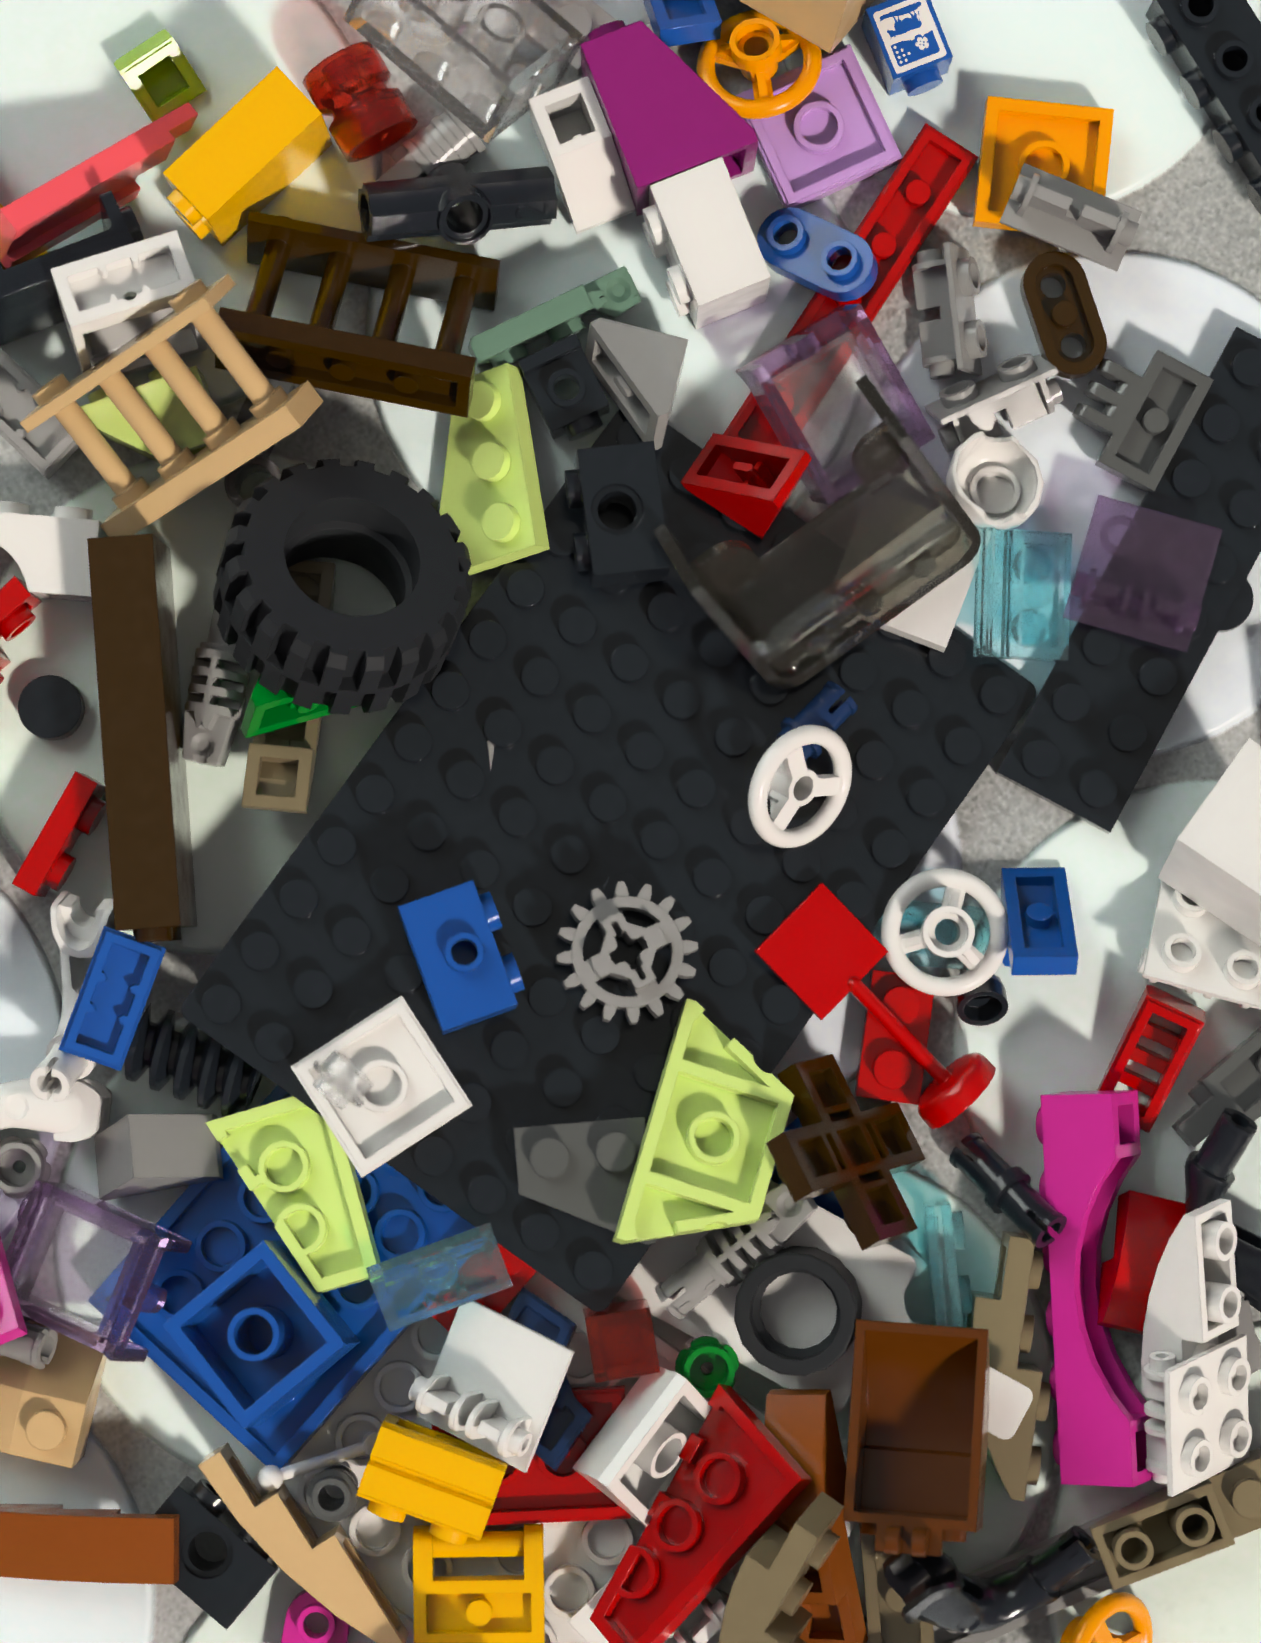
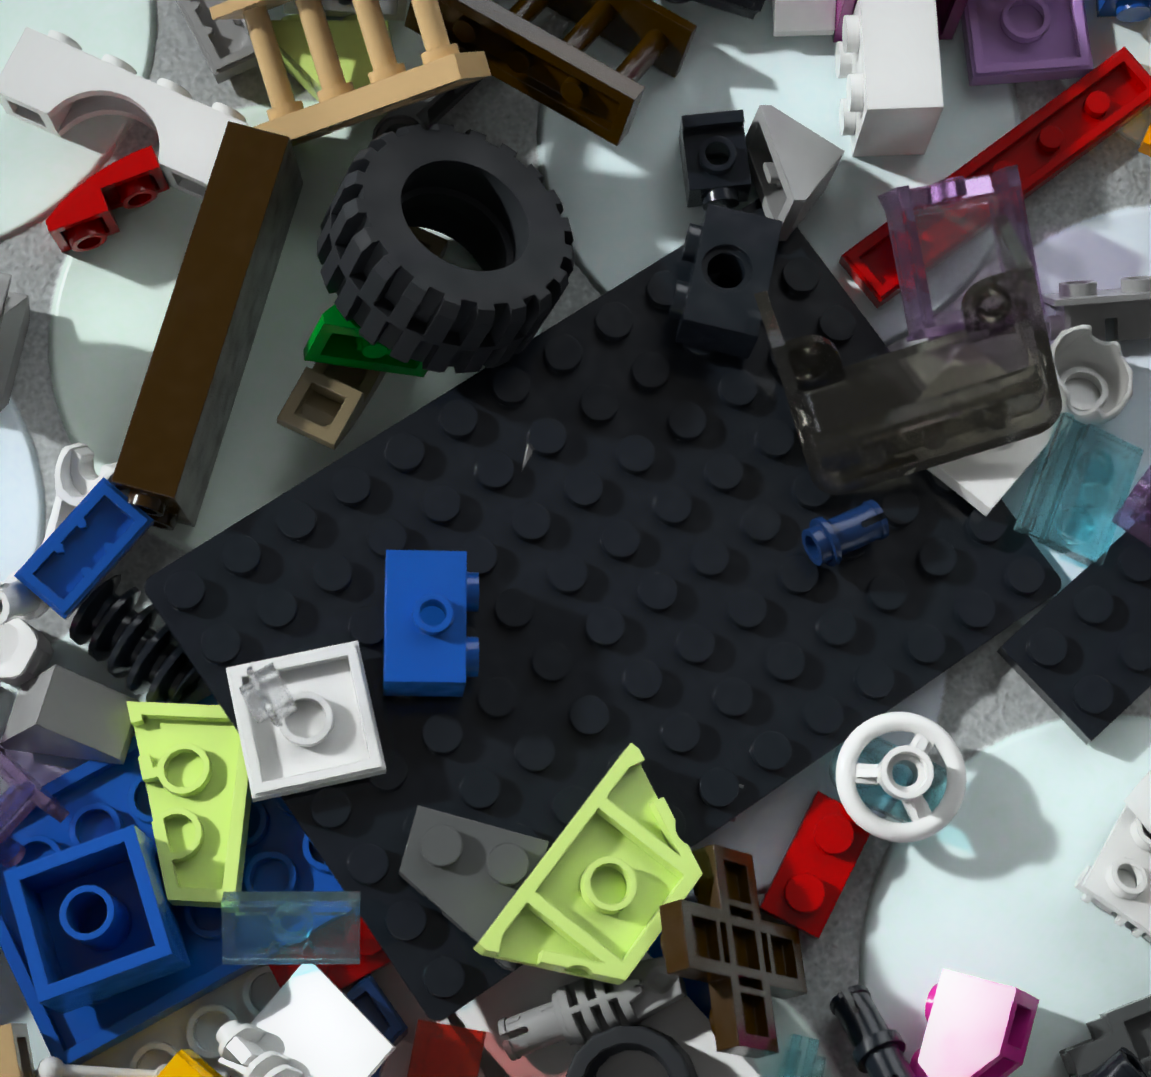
camera: 20 degrees right, 10 degrees down
red plate [12,771,107,897] -> none
black tile [18,675,85,741] -> none
light grey hinge [182,609,249,767] -> none
yellowish green wing [439,363,550,576] -> none
sand green hinge [468,266,641,368] -> none
light grey gear [555,881,699,1025] -> none
red slope [681,433,812,539] -> none
white piece [748,725,852,848] -> none
red piece [754,883,996,1129] -> none
blue plate [757,207,878,302] -> none
light grey hinge [911,242,988,380] -> none
black hinge [955,974,1008,1026] -> none
blue slope [1001,867,1078,975] -> none
red slope [1097,985,1205,1133] -> none

